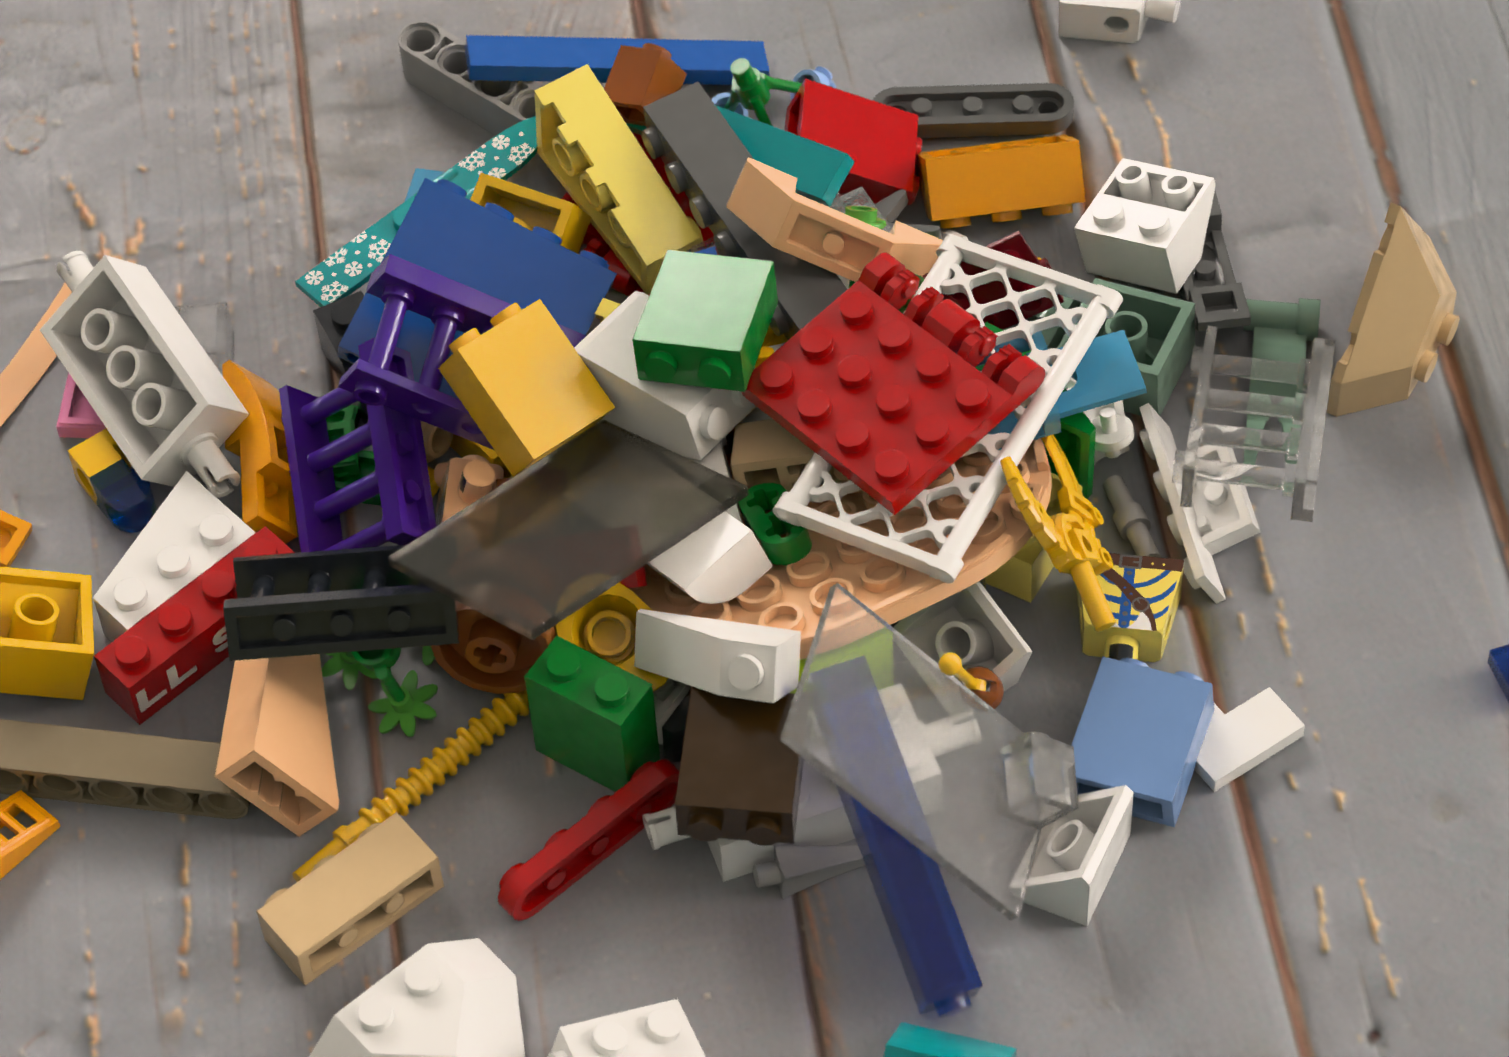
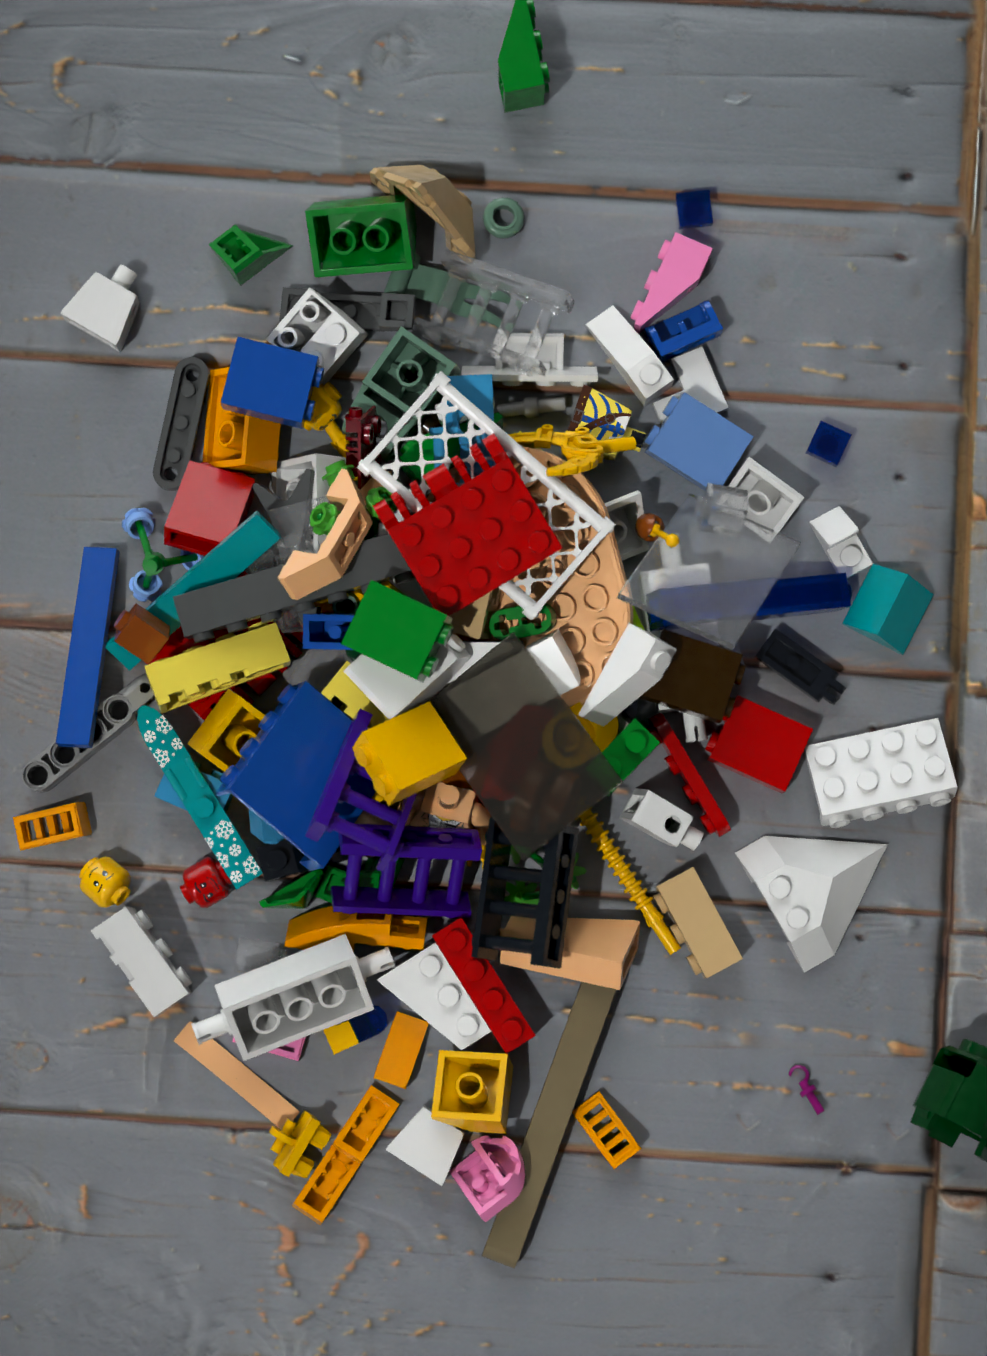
camera: 80 degrees left, 30 degrees up
none -> light orange slope [13,801,92,851]
none -> yellow head [79,856,131,908]
none -> white wedge [91,907,192,1017]
none -> red head [180,857,232,908]
none -> green slope [209,225,293,286]
none -> blue brick [221,337,324,429]
none -> green slope [259,868,325,909]
none -> yellow head [304,382,342,431]
none -> green slope [305,194,417,278]
none -> light orange slope [373,1011,429,1089]
none -> sand green piece [483,197,525,239]
none -> white slope [585,305,674,407]
none -> white torso [619,788,704,851]
none -> bright pink slope [630,232,713,333]
none -> blue hinge [644,300,723,362]
none -> red brick [705,695,813,794]
none -> black hinge [754,628,846,705]
none -> clear blue plate [806,421,852,467]
none -> white slope [809,506,873,582]

